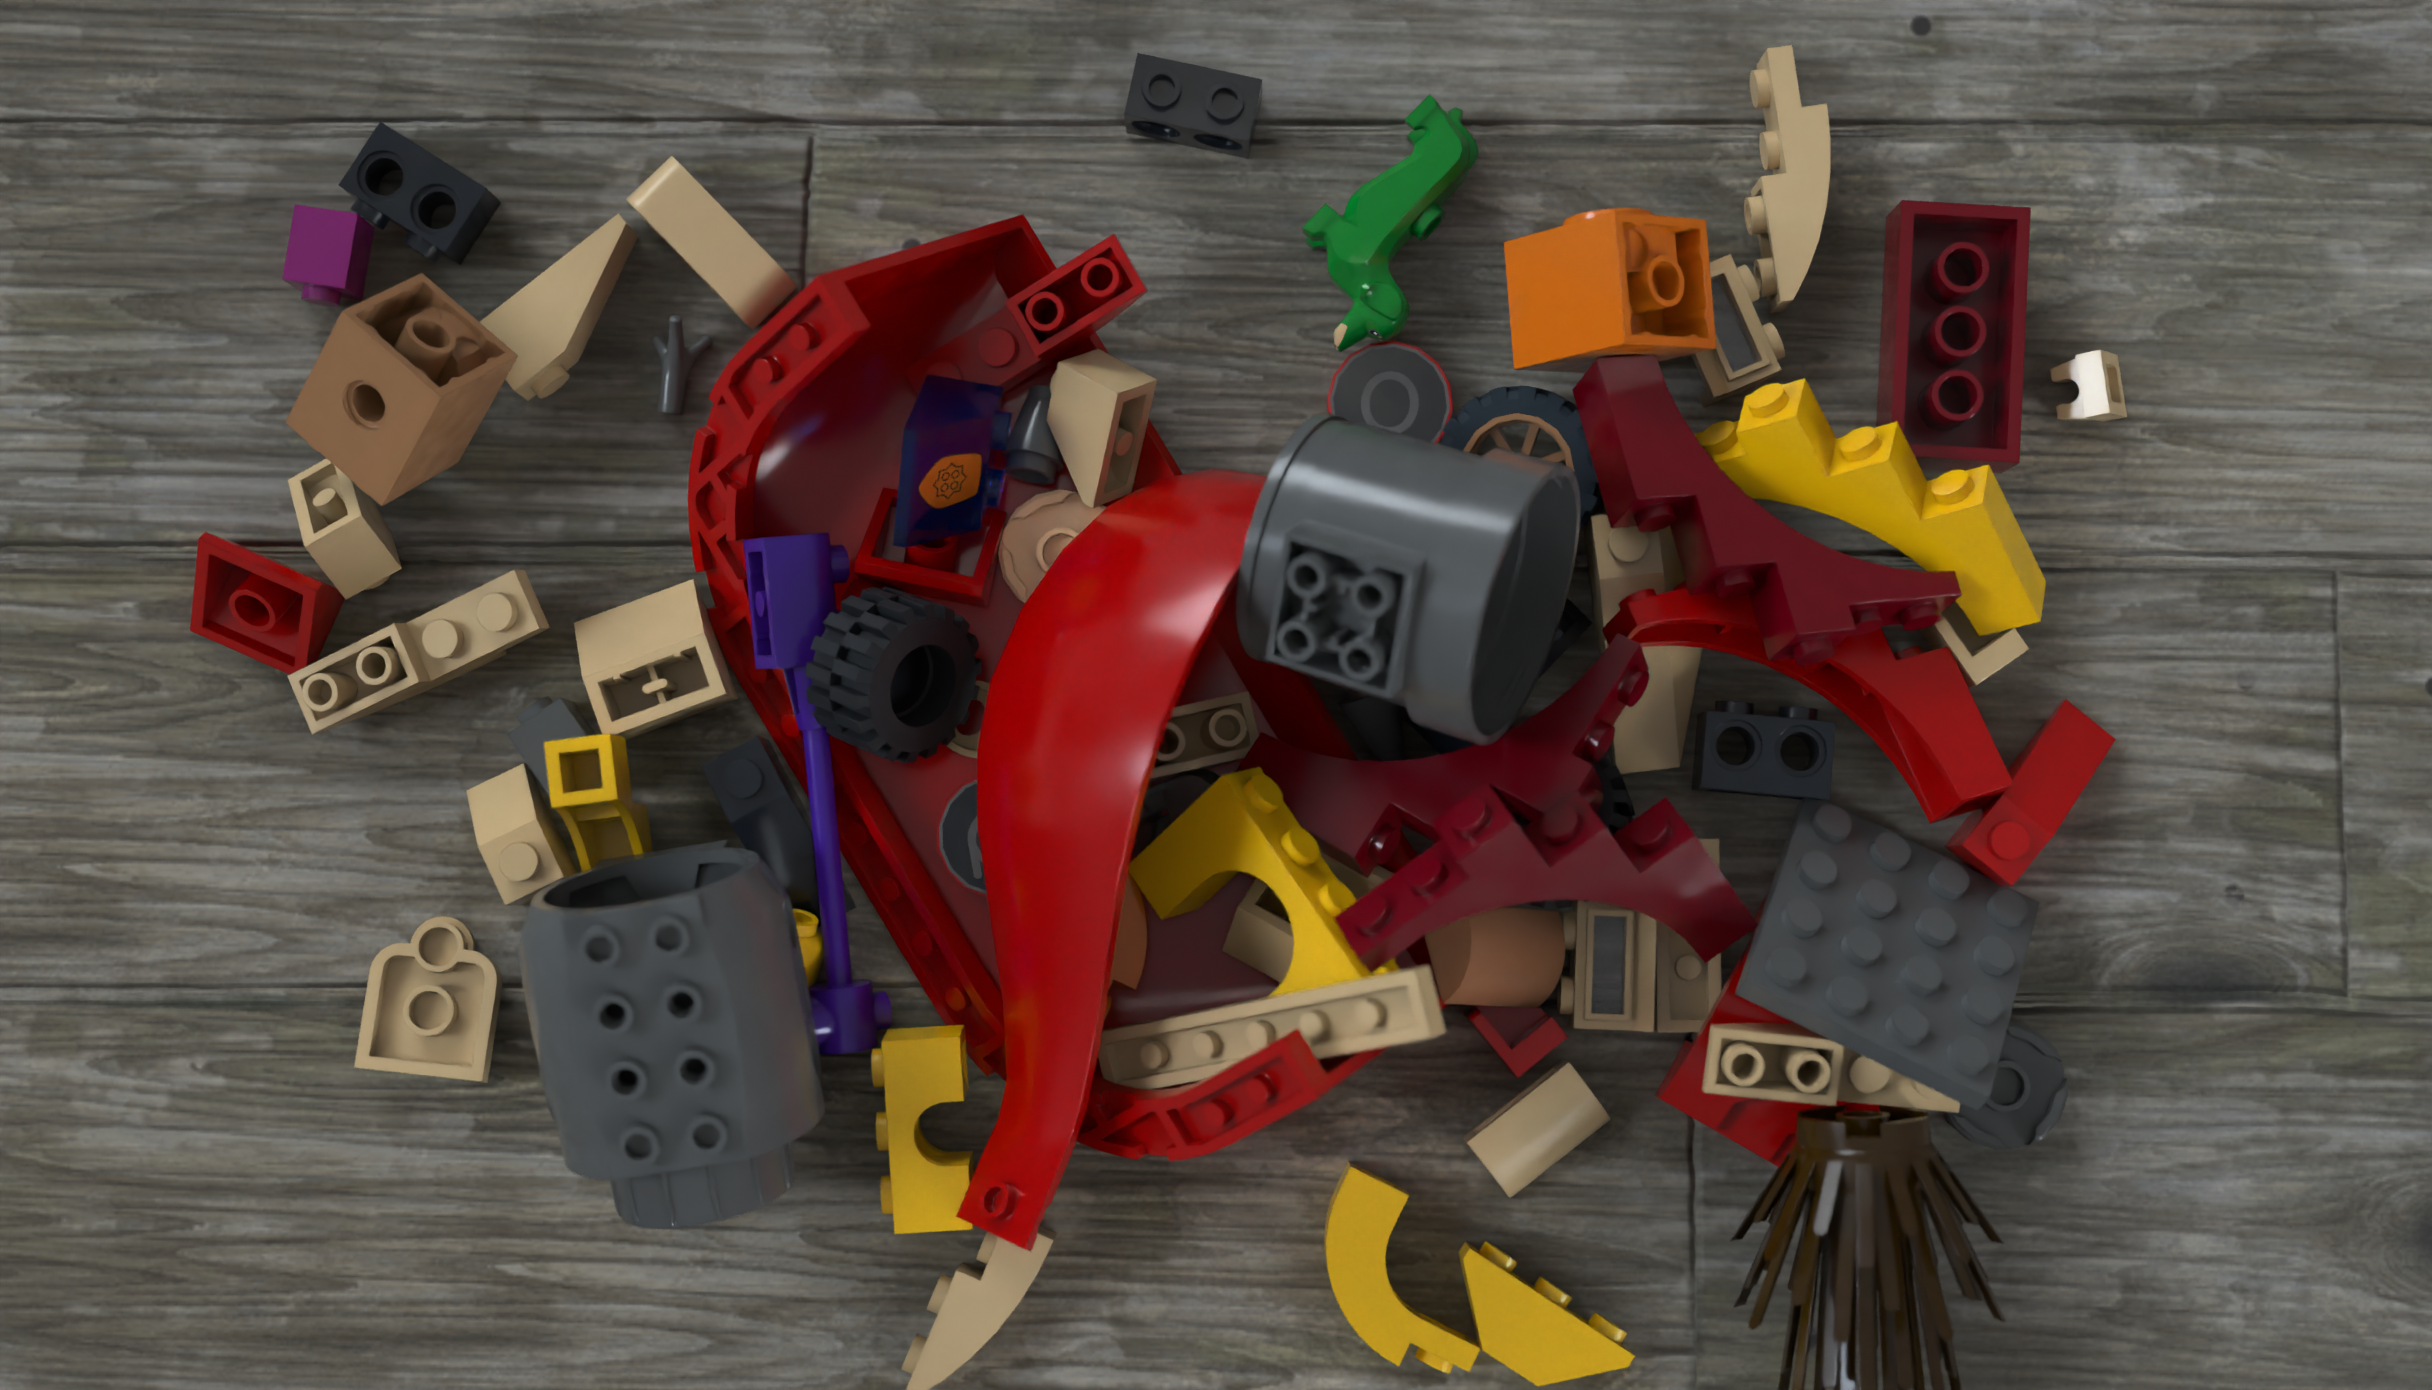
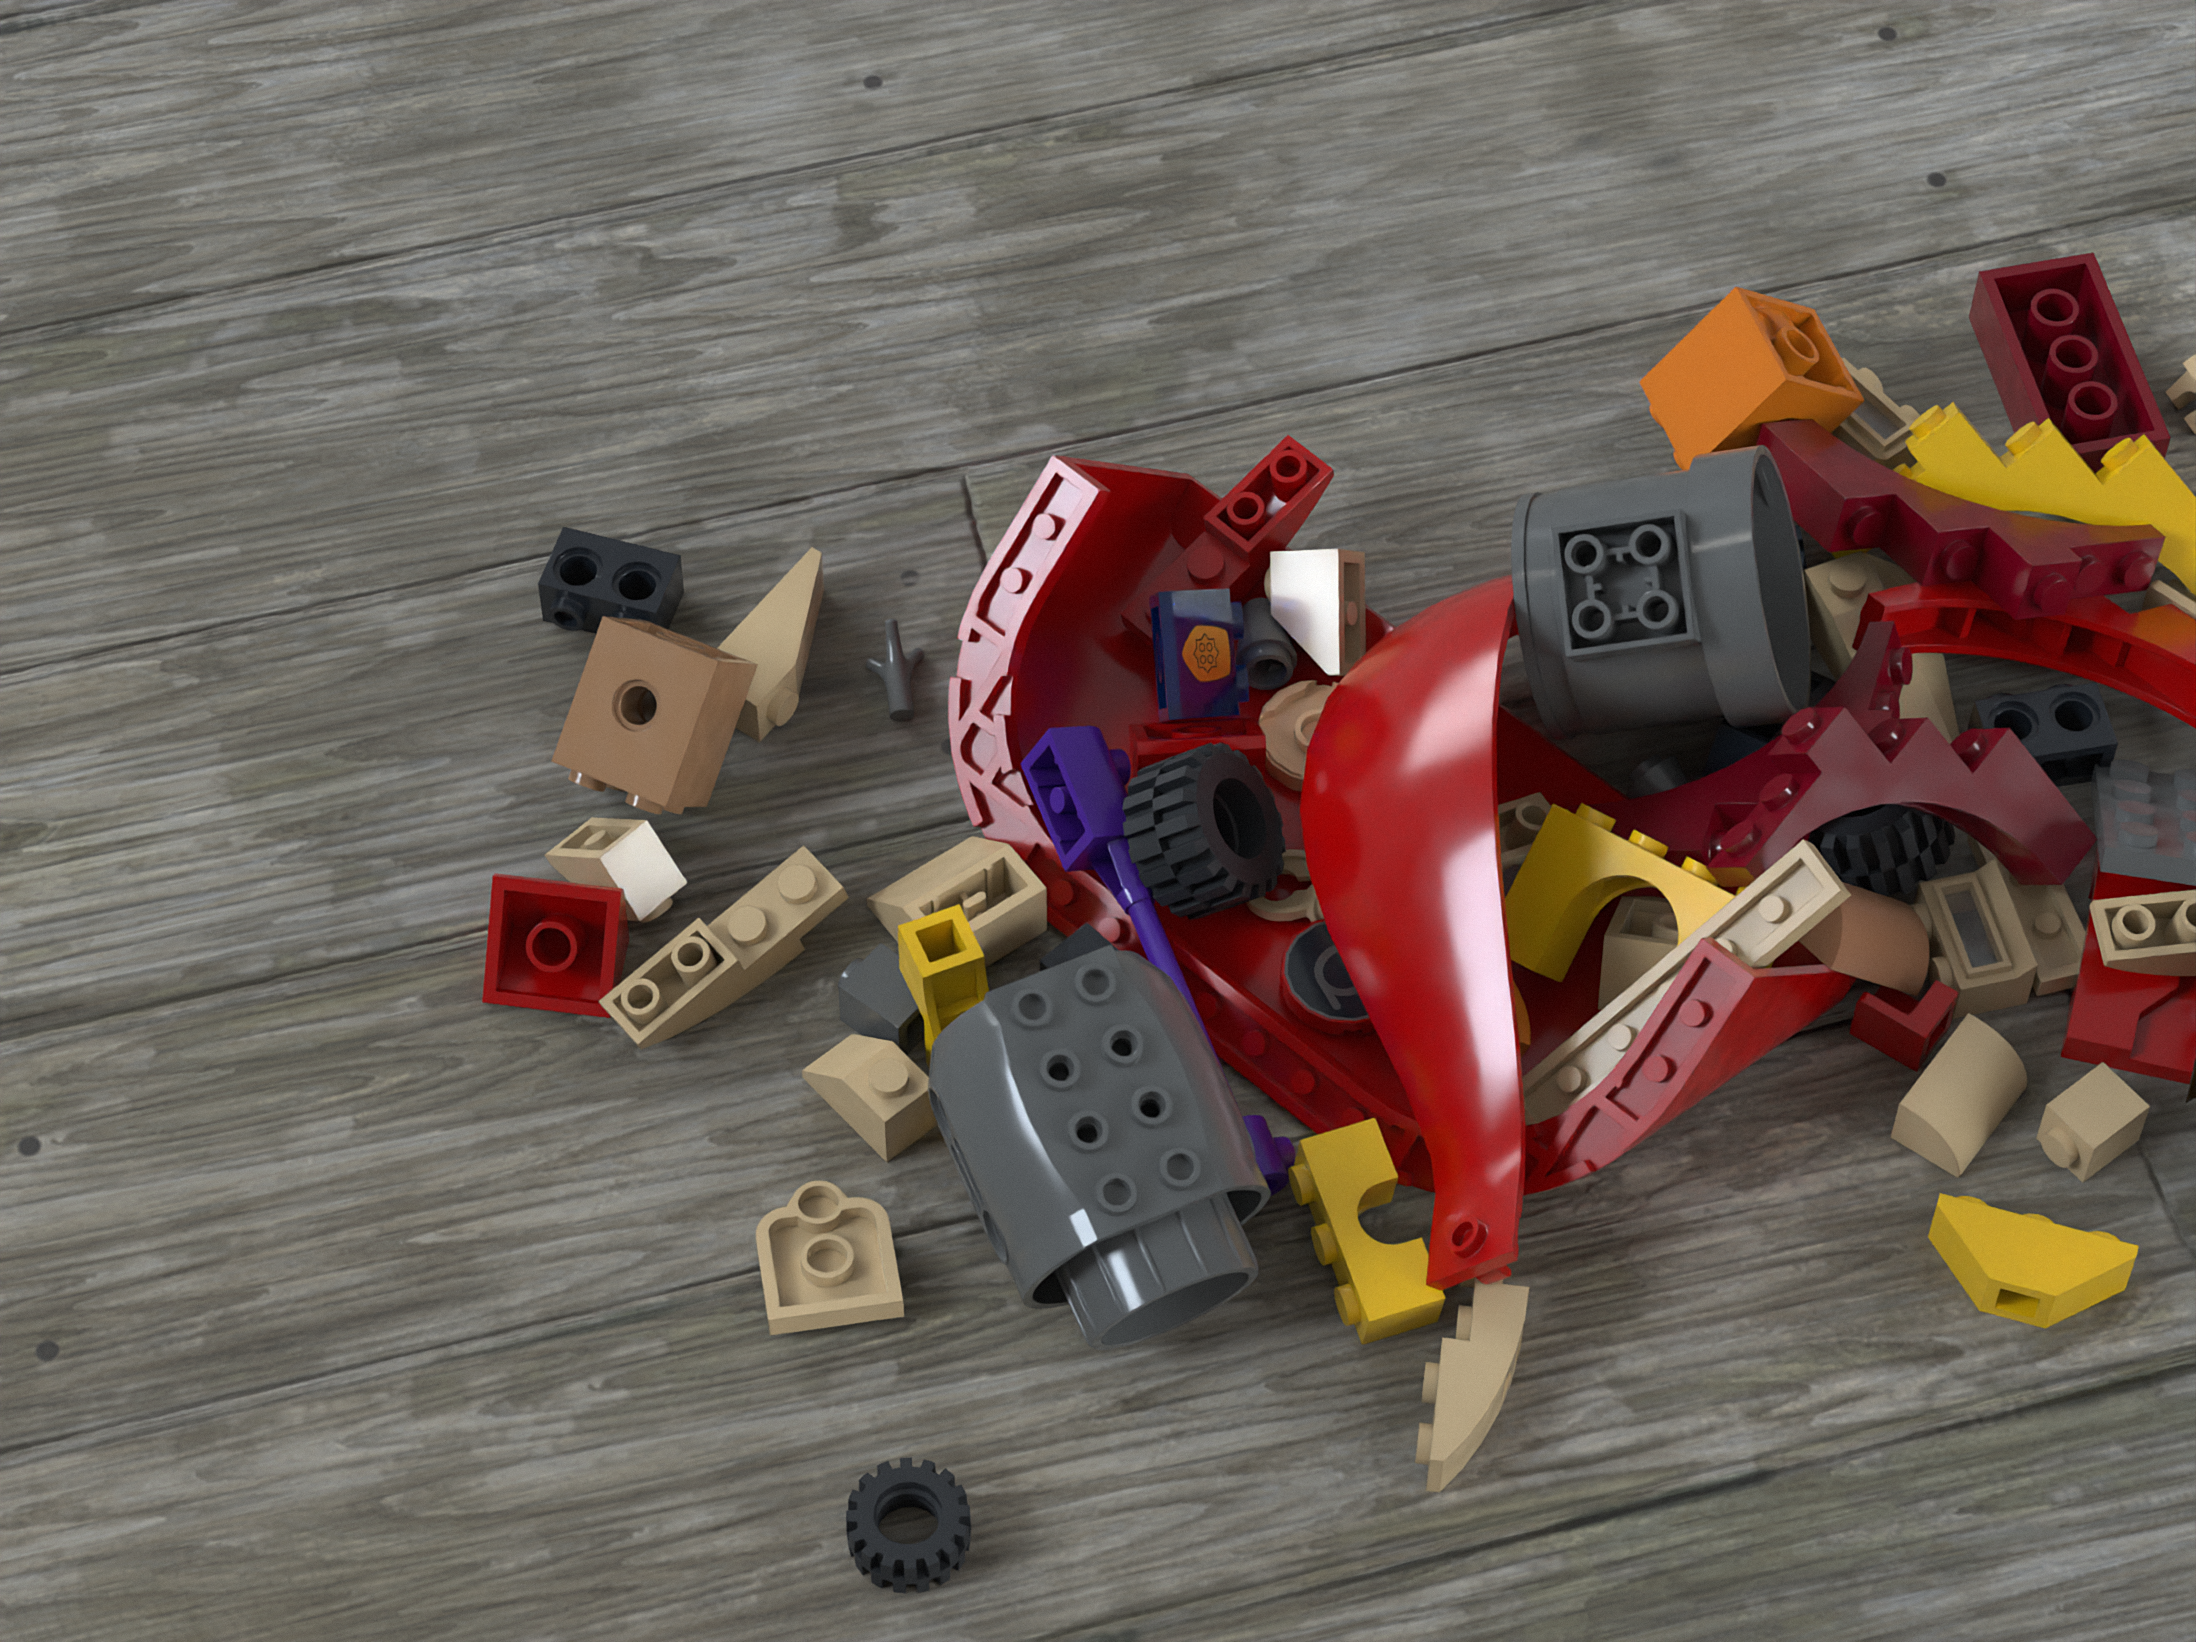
camera: 20 degrees left, 30 degrees down
magenta brick [282,204,375,307] -> none
tan beam [626,156,798,330] -> none
black brick [1124,53,1263,159] -> none
green animal [1302,94,1479,352] -> none
yellow arch [1324,1161,1481,1374] -> none
tan slope [1744,45,1831,313] -> none
none -> black tyre [846,1457,971,1594]
none -> tan brick [2036,1062,2150,1183]

